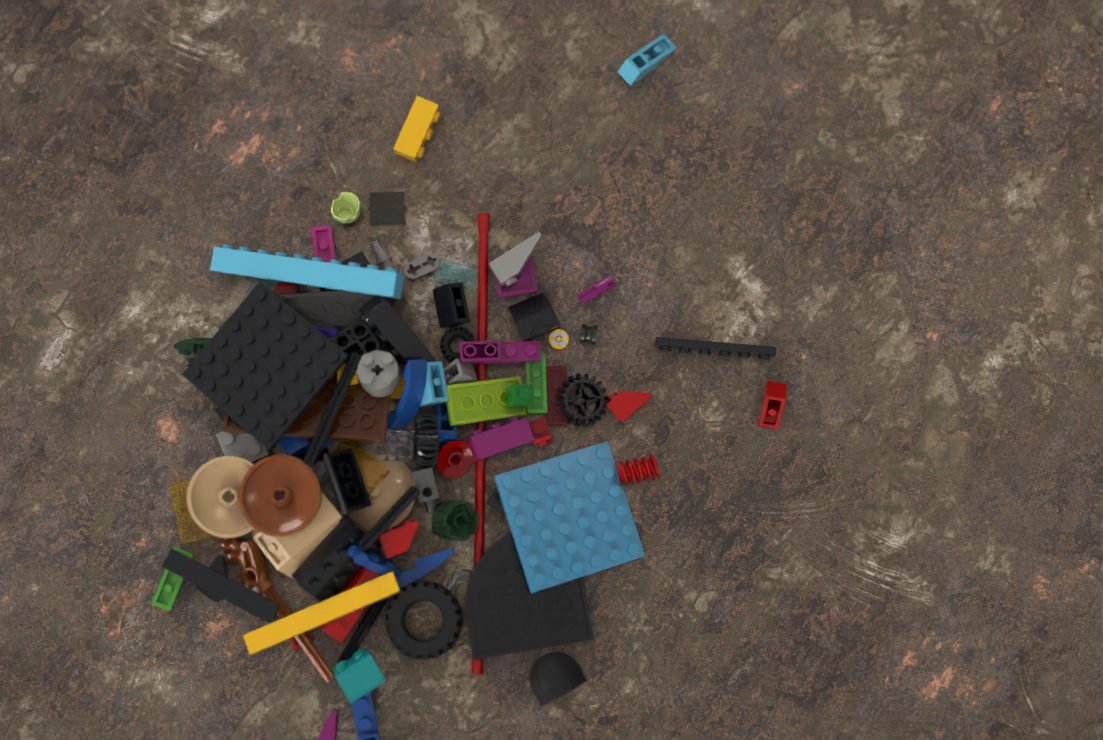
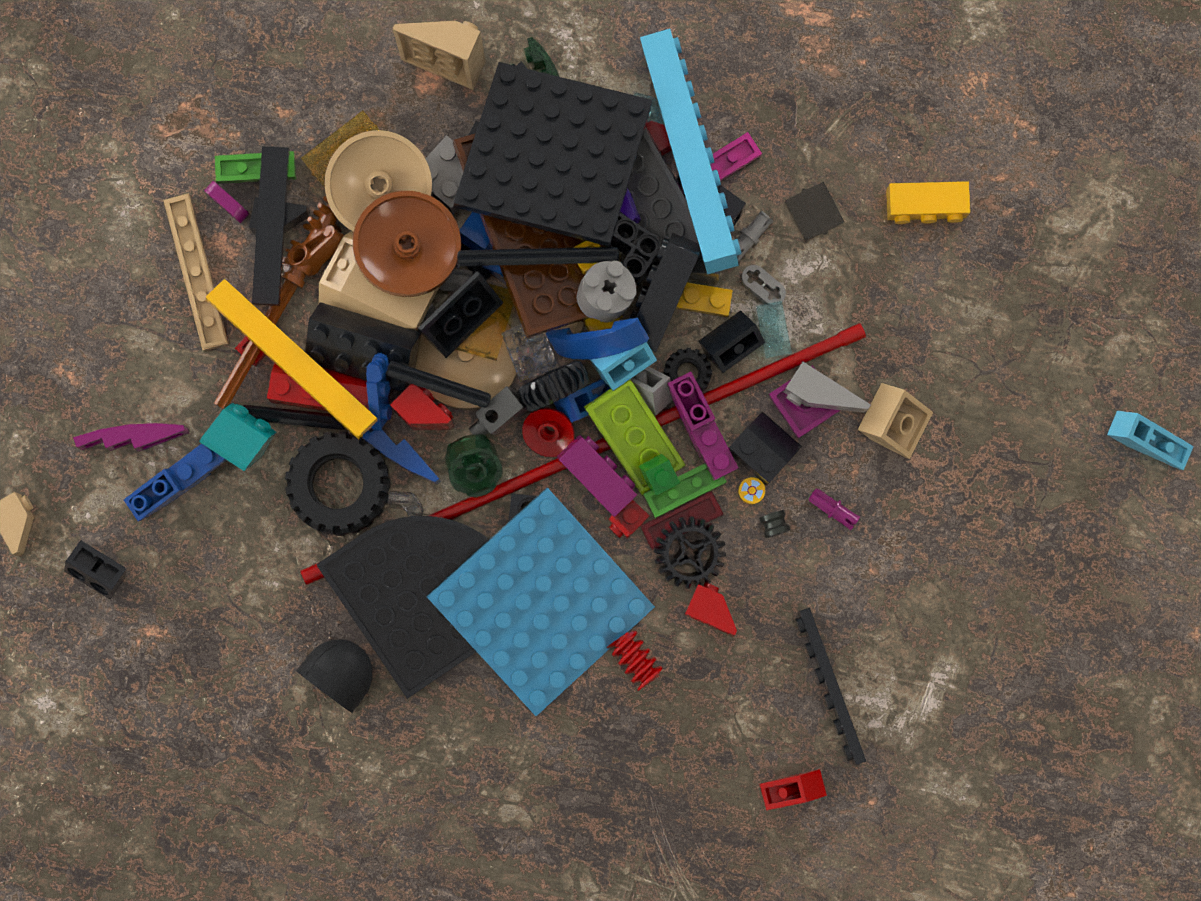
camera: 65 degrees right, 0 degrees up
yellowish green hair [331,192,361,224] -> none
none -> tan tile [163,193,230,352]
none -> magenta beam [204,181,249,224]
none -> tan slope [393,21,486,90]
none -> yellow hinge [676,282,733,317]
none -> tan slope [858,383,933,459]

